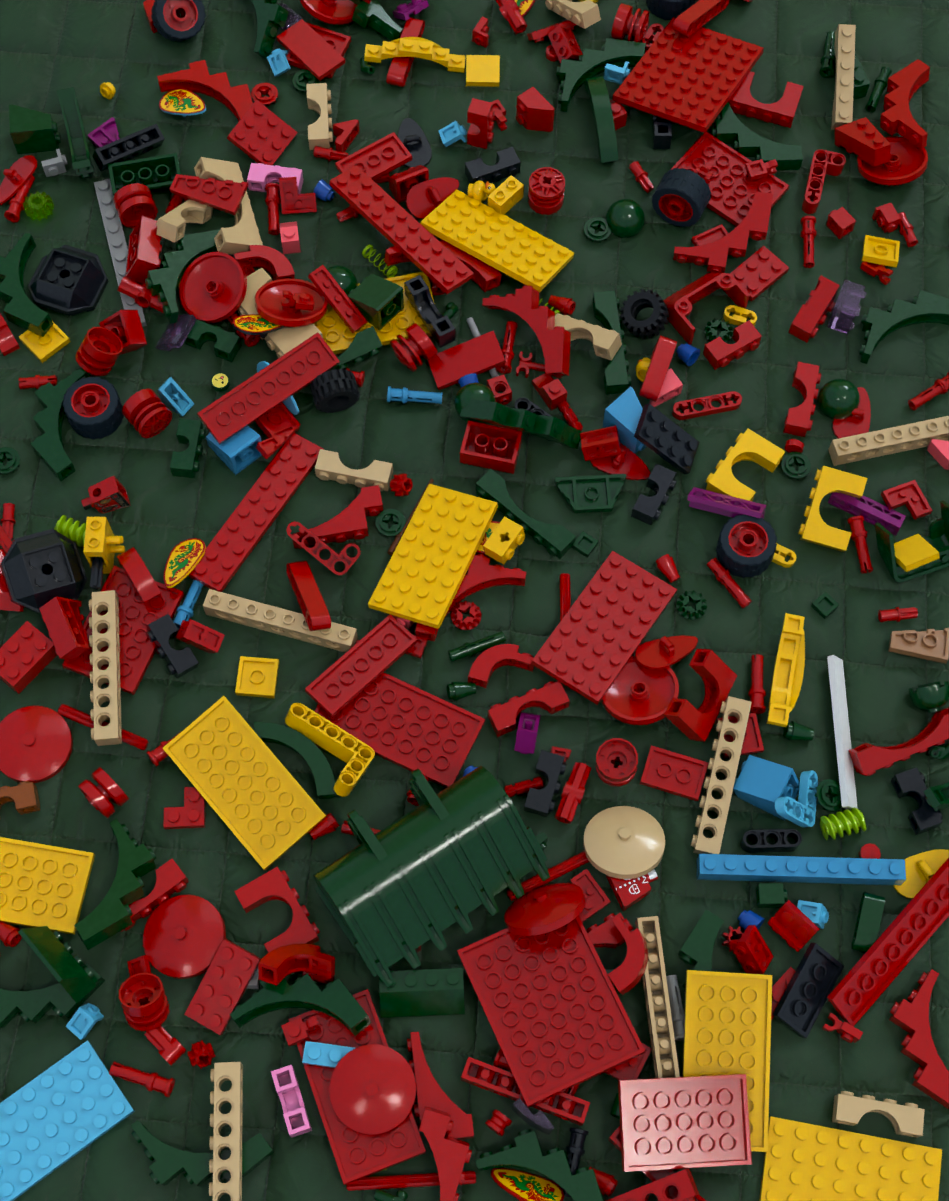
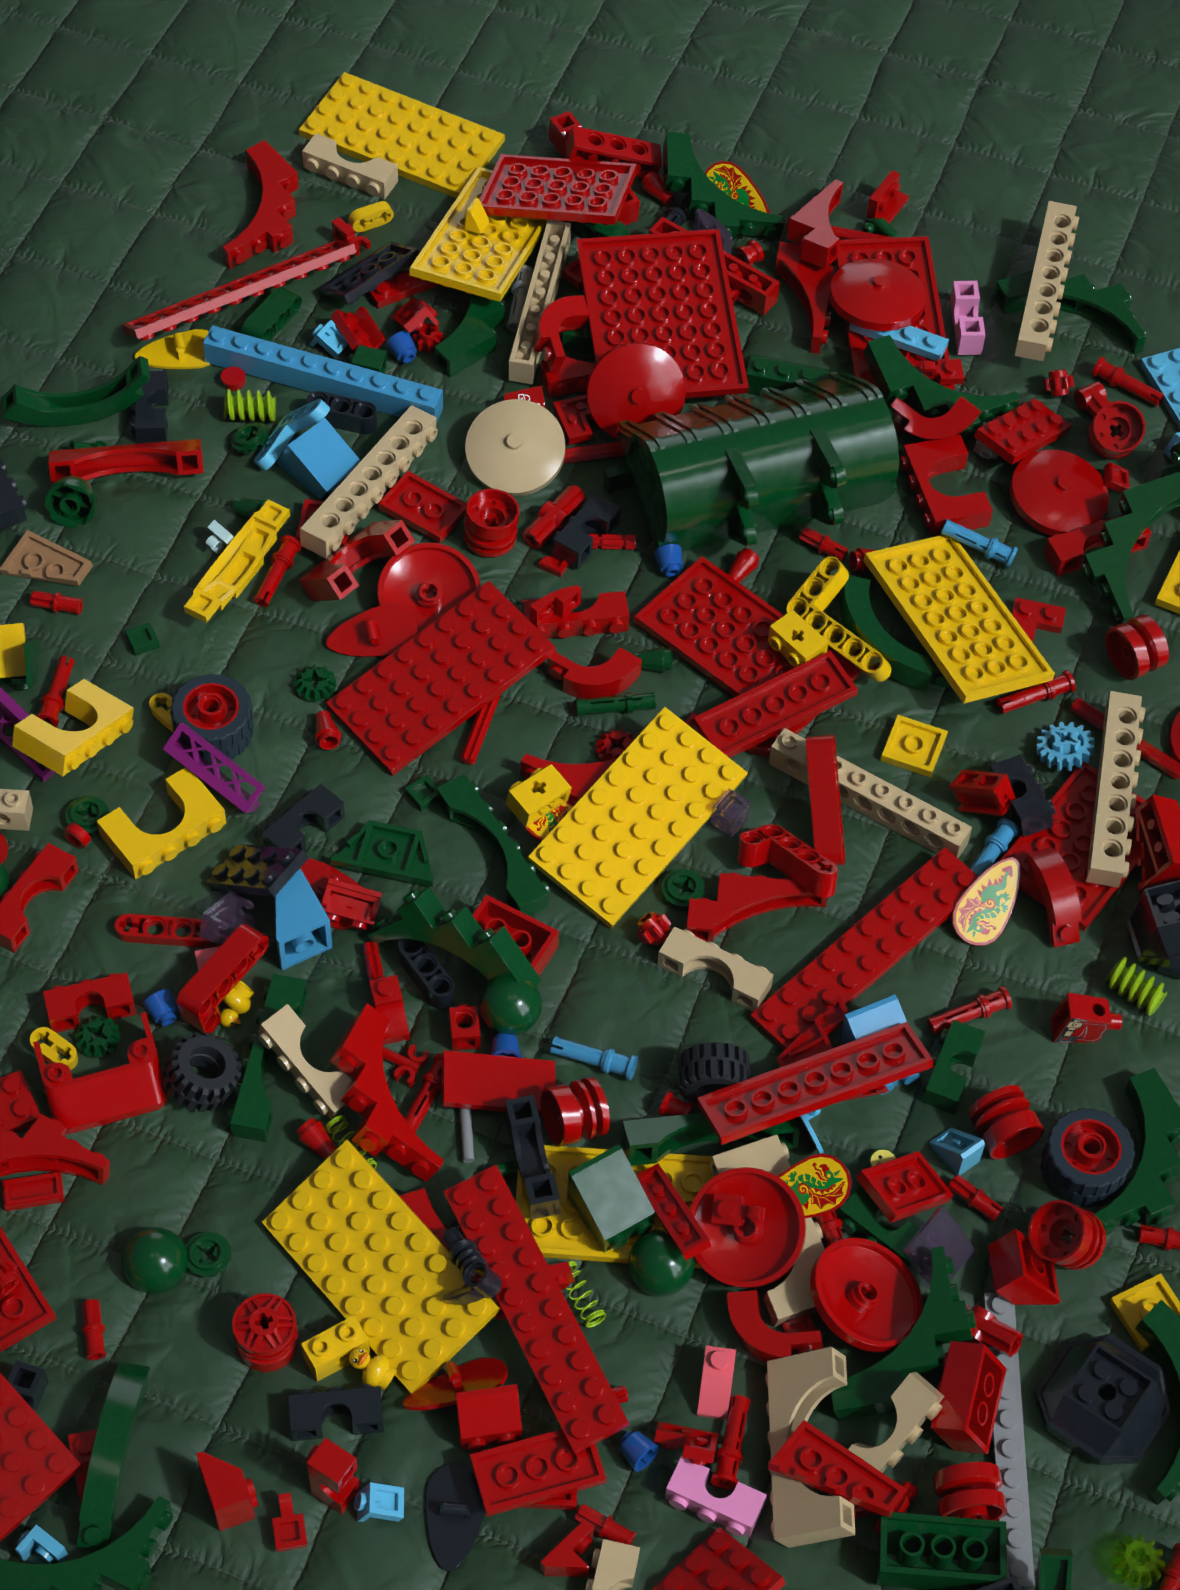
camera: 165 degrees left, 10 degrees down
yellow piece [83,517,125,589] -> none
reddish brown piece [387,478,434,556] -> none
magenta slope [514,712,540,754] -> none
black wheel [652,168,711,227] -> none
red pin [707,557,752,609] -> none
white tile [827,655,858,811] -> none
none -> clear purple hinge [200,891,255,945]
none -> light aqua tile [205,520,234,554]
none -> yellow beam [348,201,394,232]
none -> black piece [443,1227,502,1305]
none -> yellow slope [464,197,489,234]
none -> red slope [530,585,581,627]
none -> clear purple brick [711,788,751,837]
none -> yellow brick [768,610,829,667]
none -> red plate [856,1151,954,1223]
none -> red pin [927,985,1013,1035]
none -> dark azure pin [941,519,1018,568]
none -> red axle [948,1175,1004,1222]
none -> medium azure gear [1037,722,1095,771]

